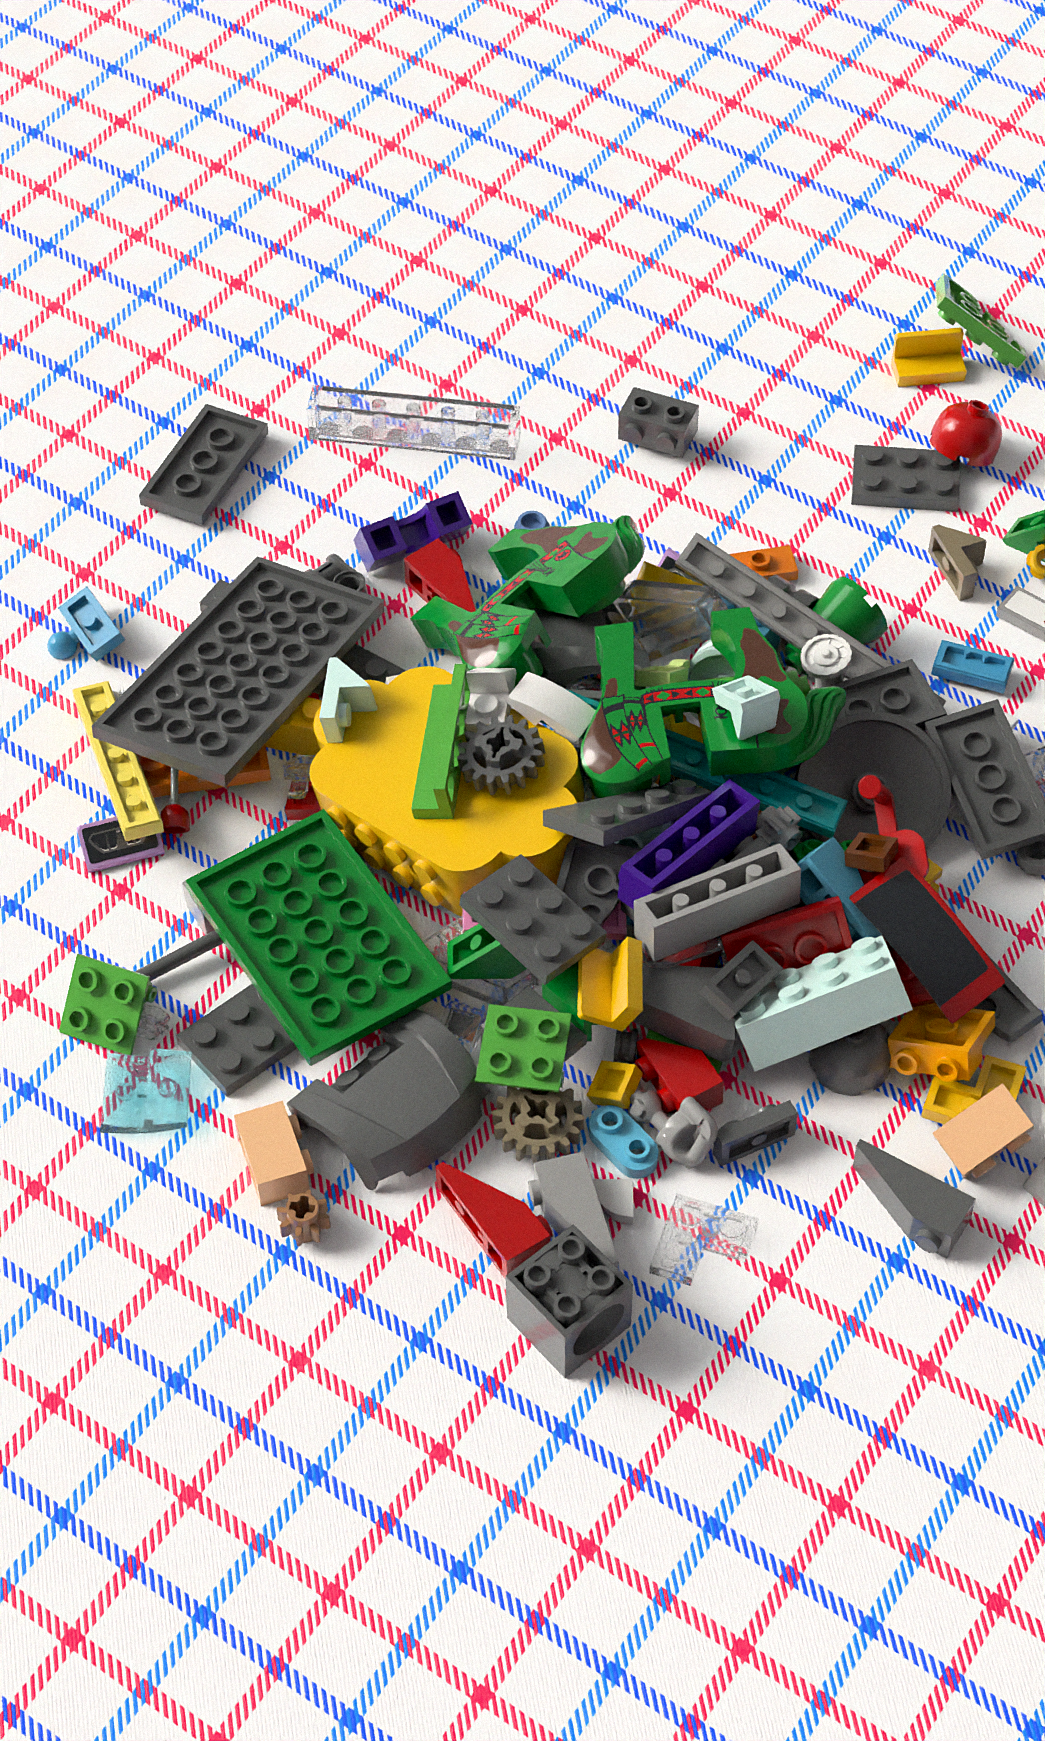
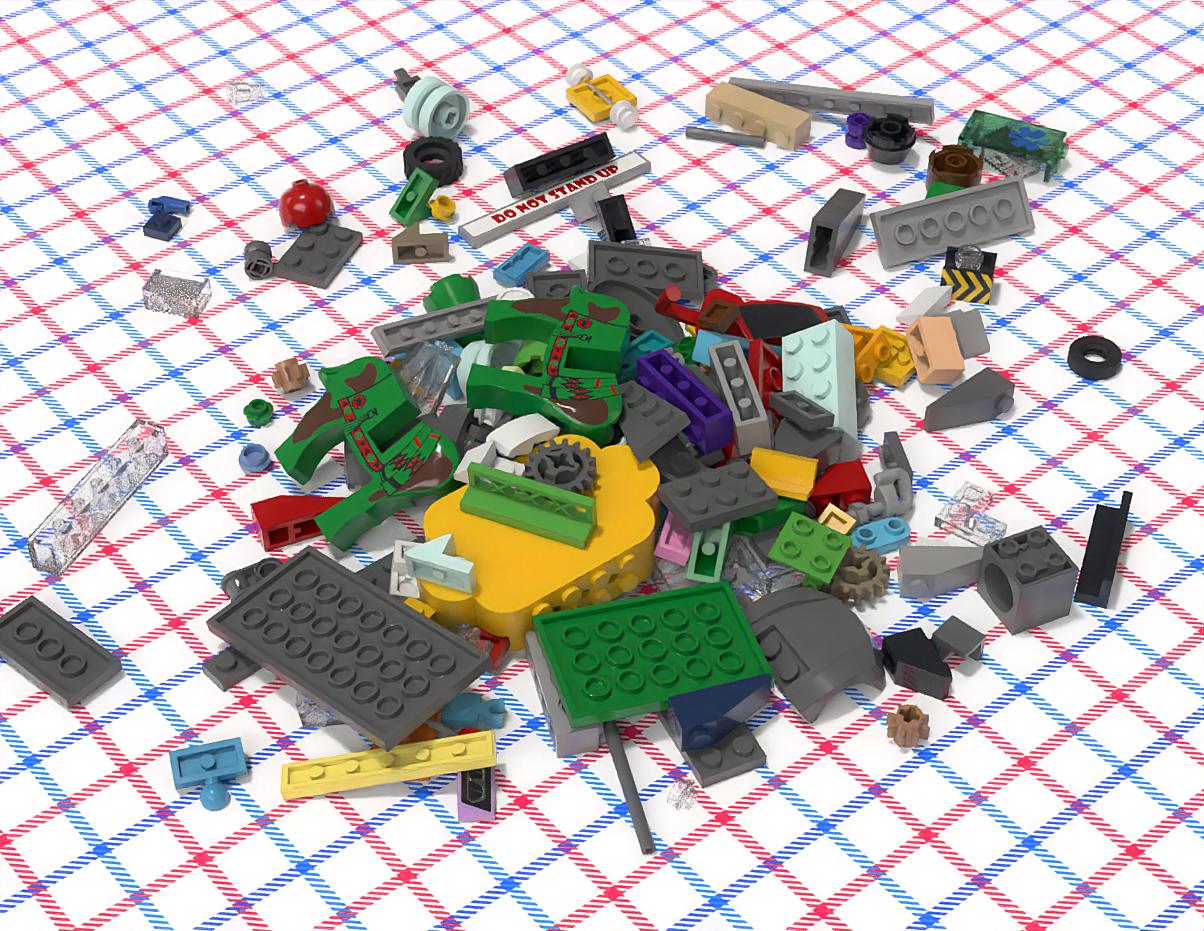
camera: 75 degrees left, 10 degrees down
bright green hinge [59,954,157,1056] -> none
clear light blue slope [100,1048,192,1134] -> none
light nougat brick [234,1101,314,1206] -> none
dark purple arch [353,491,473,573] -> none
red slope [435,1162,553,1280] -> none
dark grey brick [618,387,699,458] -> none
light aqua slope [712,675,780,740] -> none
orange plate [730,545,799,581] -> none
yellow panel [891,327,967,387] -> none
bright green plate [935,273,1027,368] -> none
none -> dark blue plate [142,212,182,242]
none -> clear brick [142,269,212,320]
none -> blue arm [147,196,191,215]
none -> dark grey wheel [243,240,273,280]
none -> green plate [243,399,274,427]
none -> medium nougat gear [271,358,310,394]
none -> medium azure plate [442,693,505,729]
none -> dark blue slope [667,673,772,752]
none -> black slope [881,627,953,700]
none -> dark grey panel [931,615,986,661]
none -> black fence [1073,490,1133,609]

